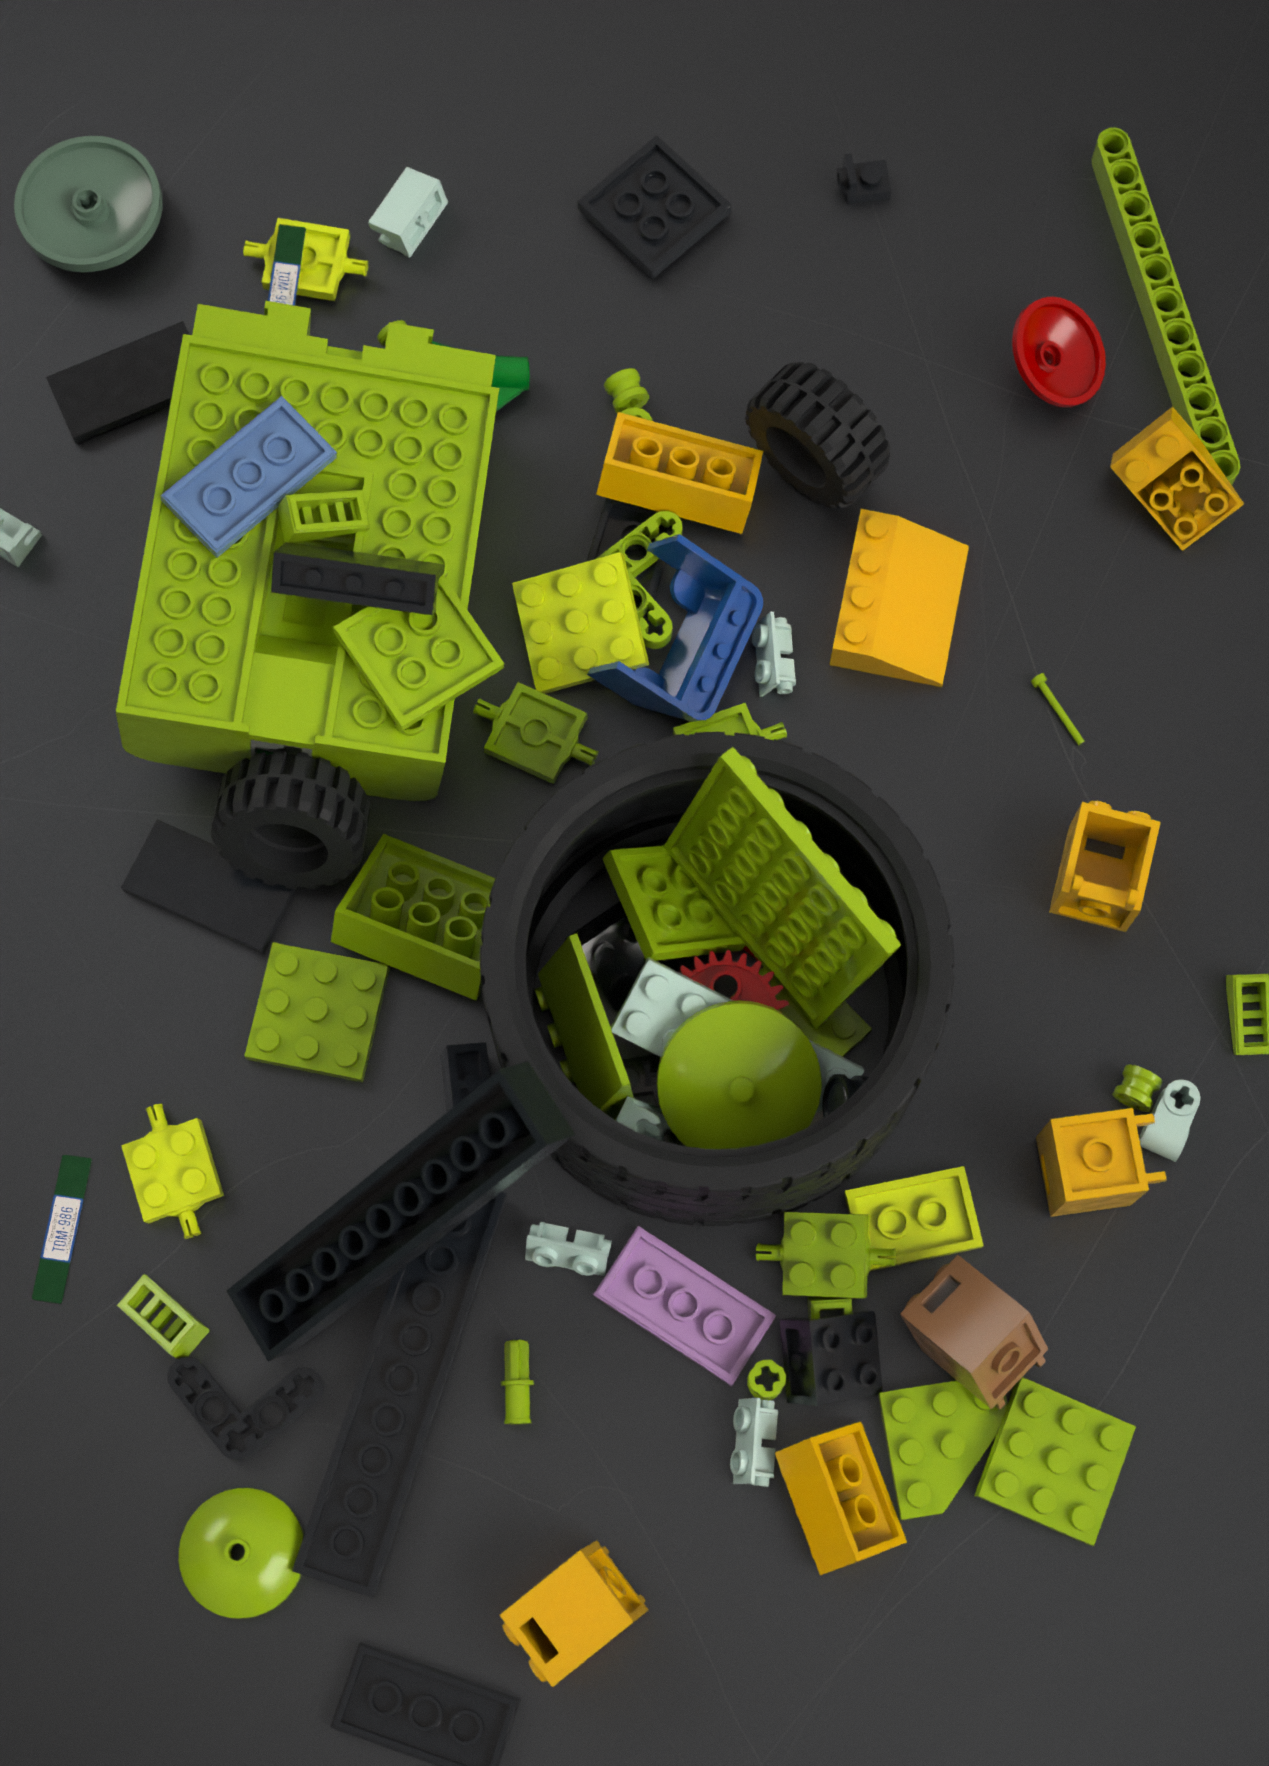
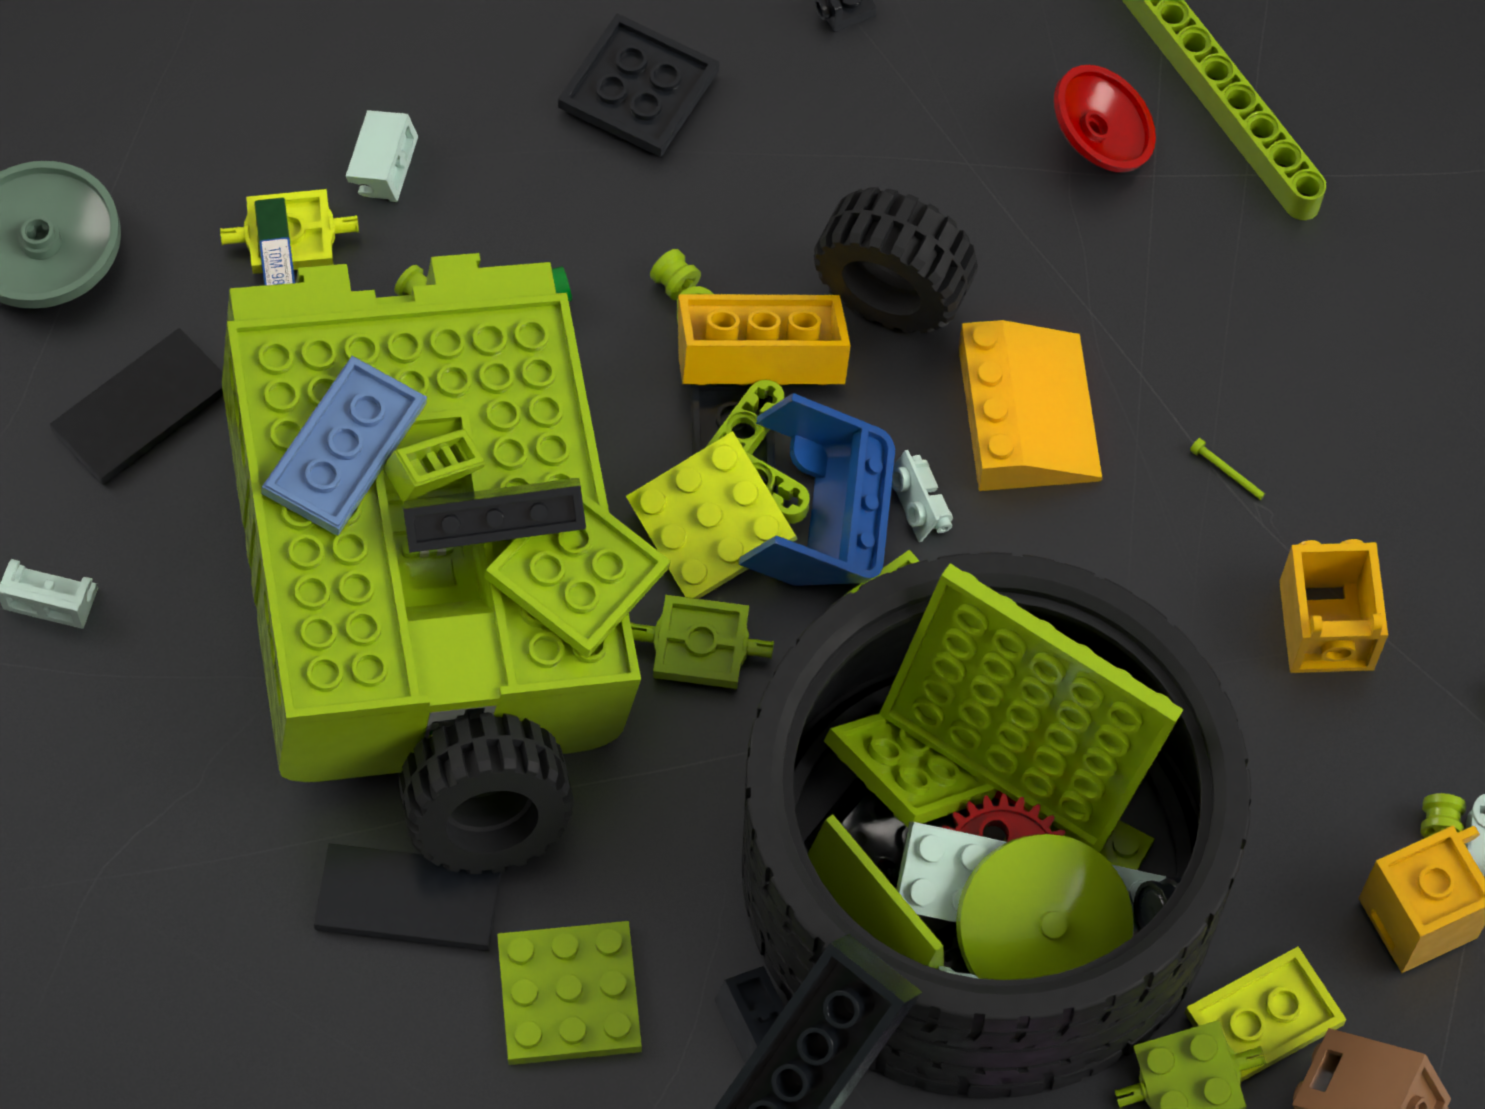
camera: 20 degrees left, 10 degrees down
lime slope [331,834,495,1000] -> none
yellow slope [1110,407,1244,551] -> none

